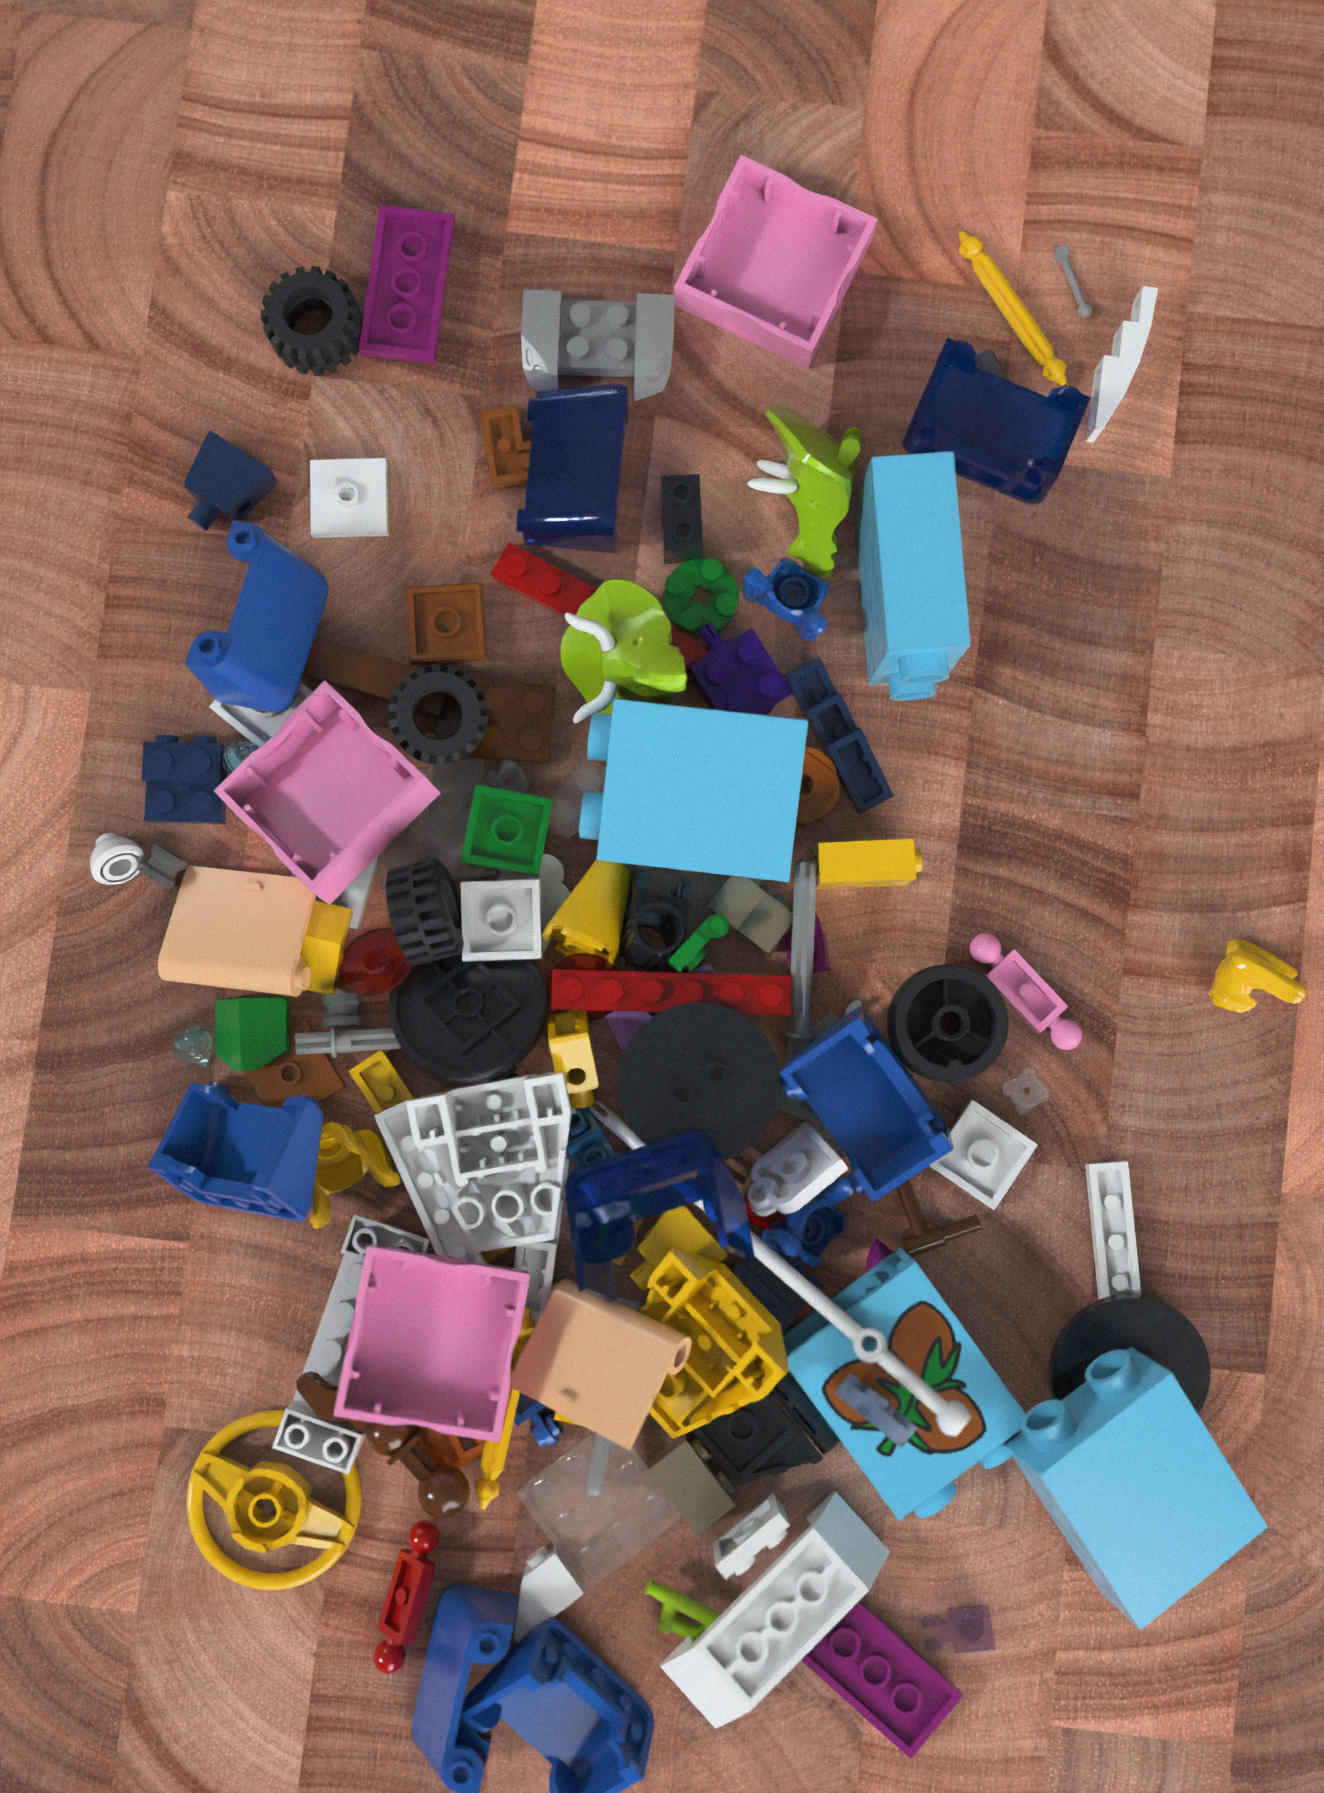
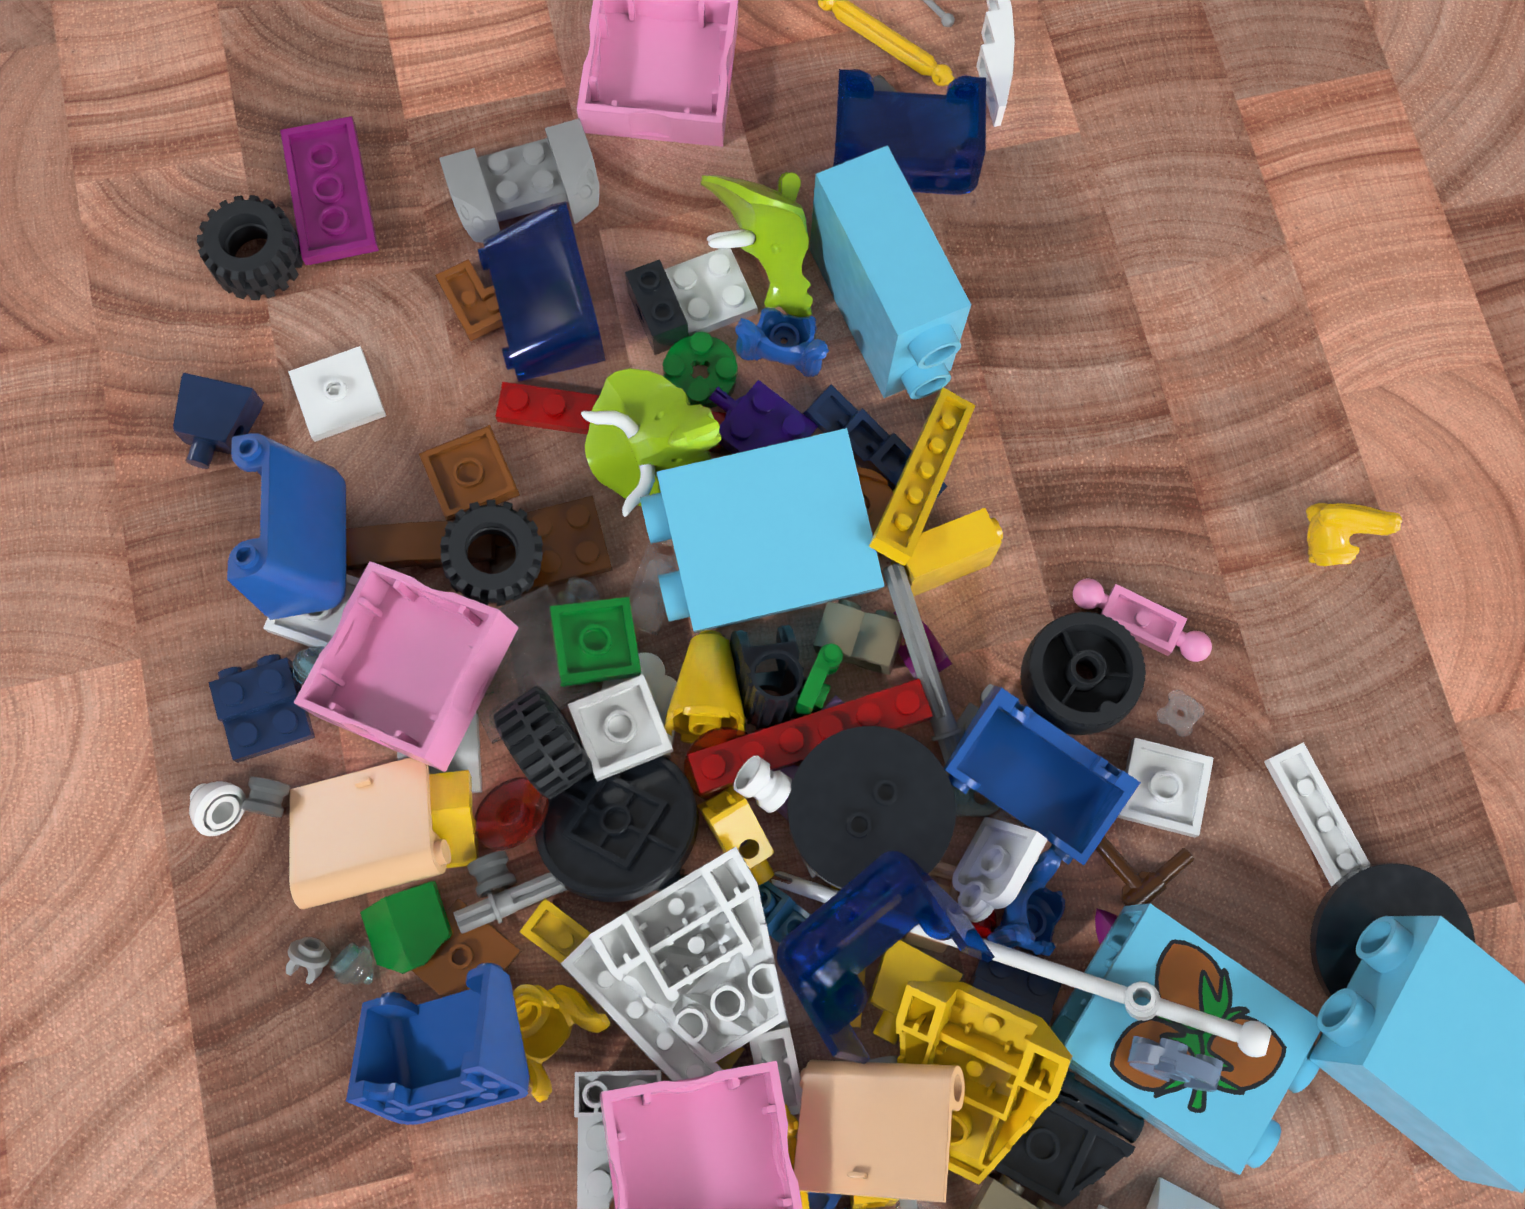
camera: 20 degrees left, 10 degrees down
none -> light grey plate [286,937,331,985]
none -> white plate [664,248,758,336]
none -> white wheel [734,755,792,813]
none -> yellow plate [869,387,976,566]

